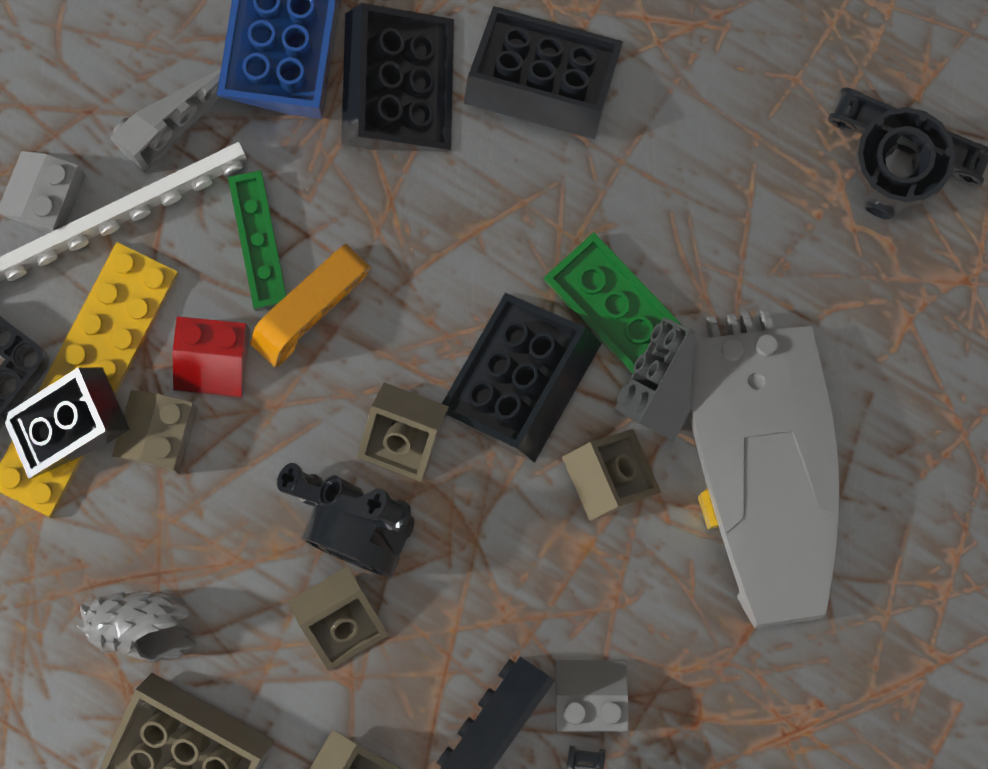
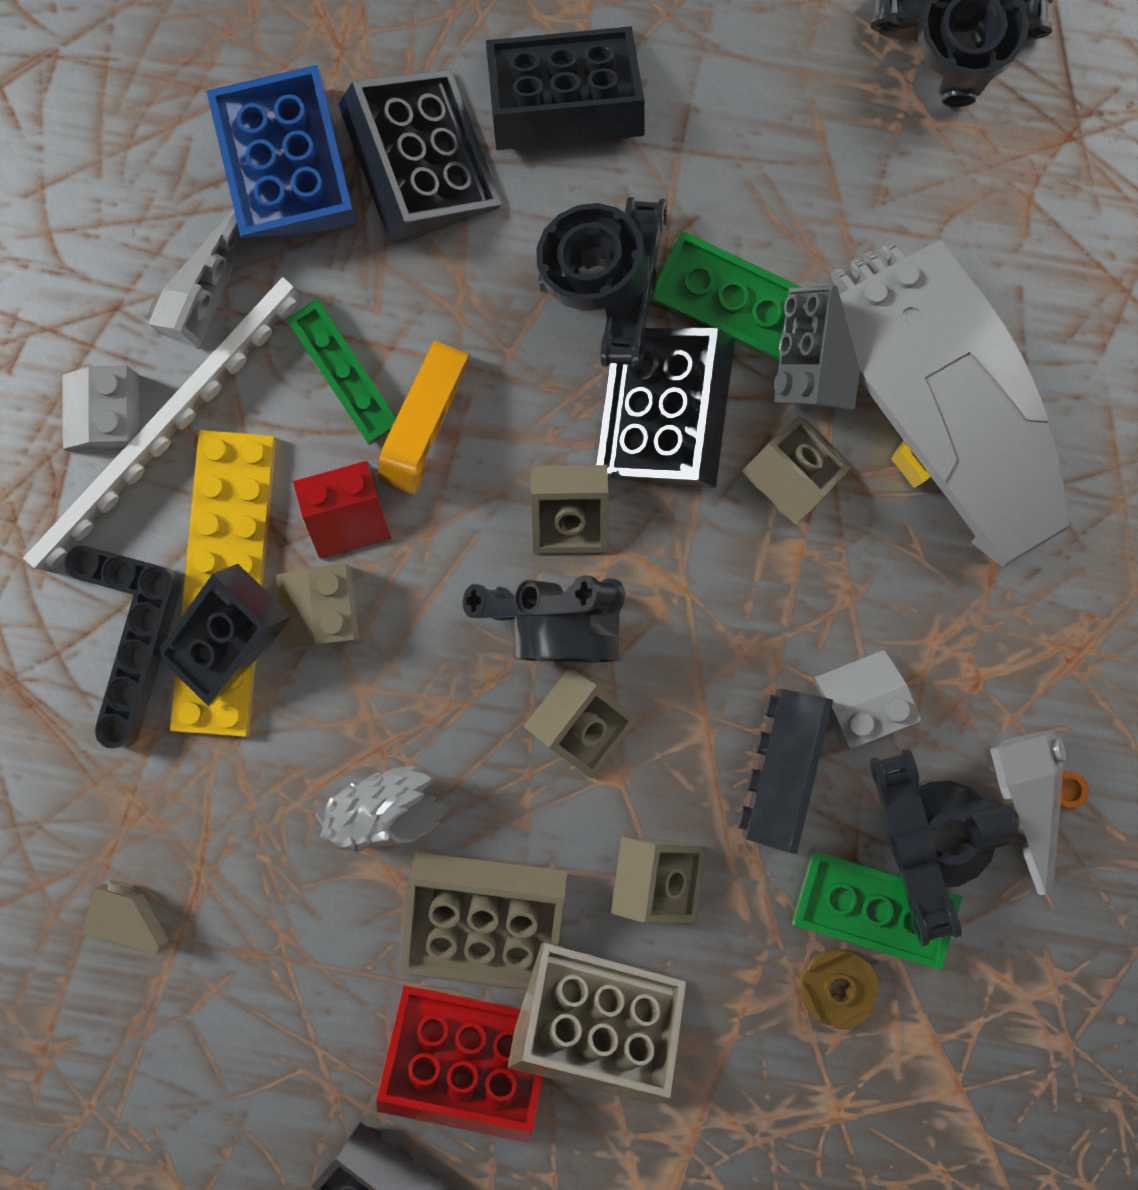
camera: 25 degrees left, 5 degrees up
none -> black piece [536,197,668,370]

